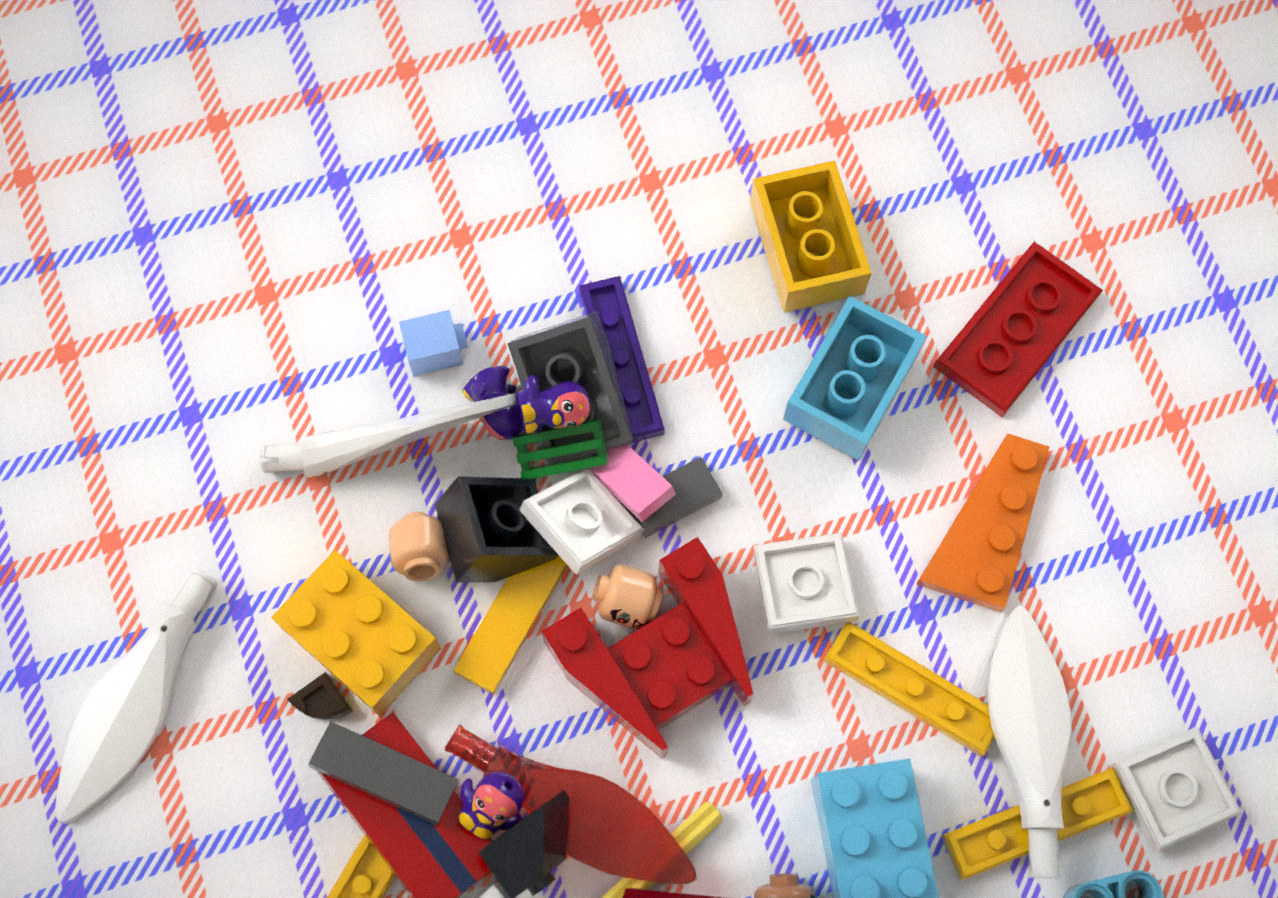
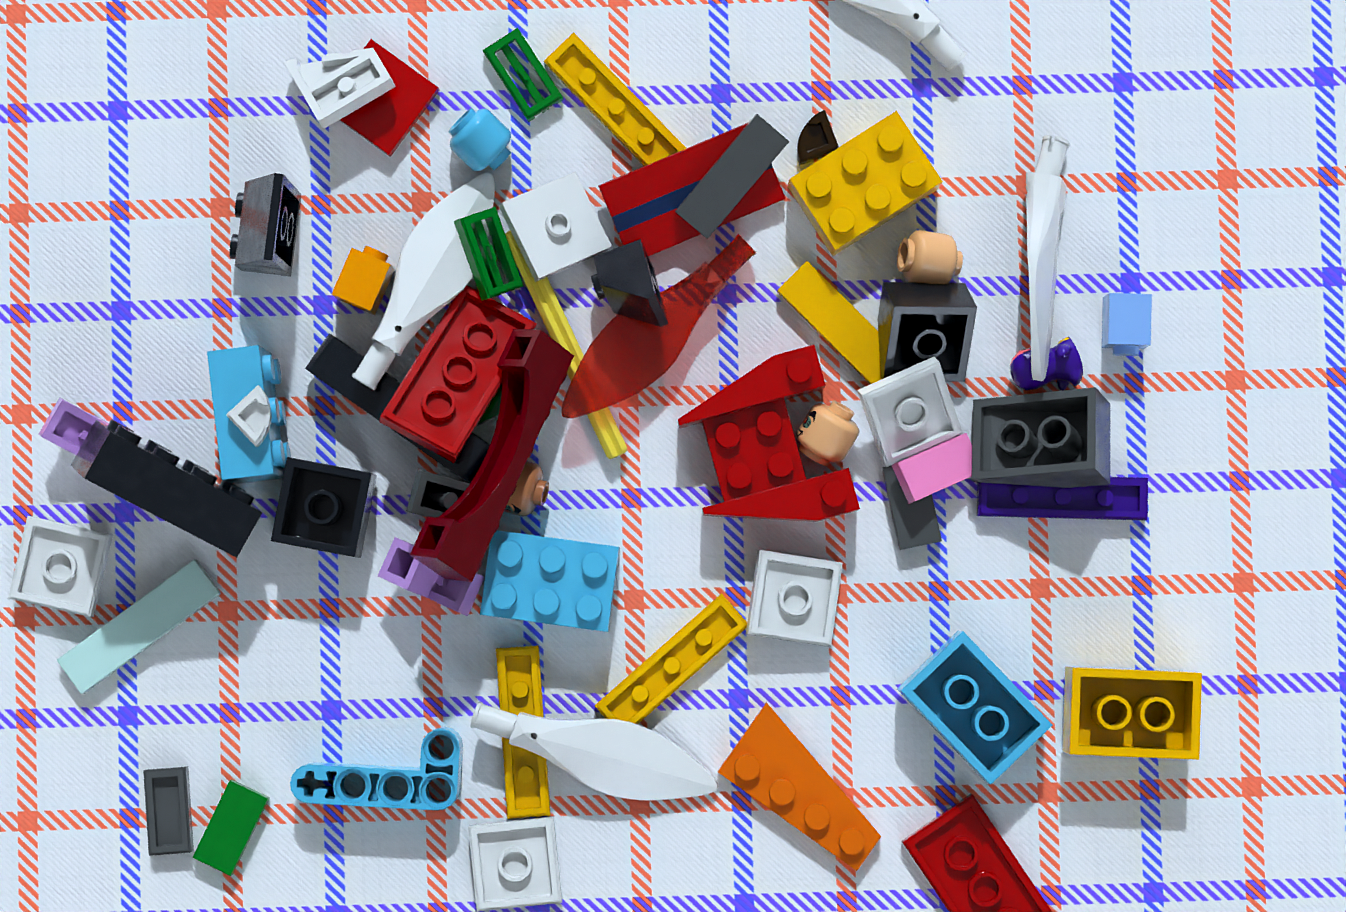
camera: 110 degrees right, 15 degrees up
animal [459,771,525,840] -> none
green tile [512,419,609,479] -> none
animal [516,375,591,434] -> none

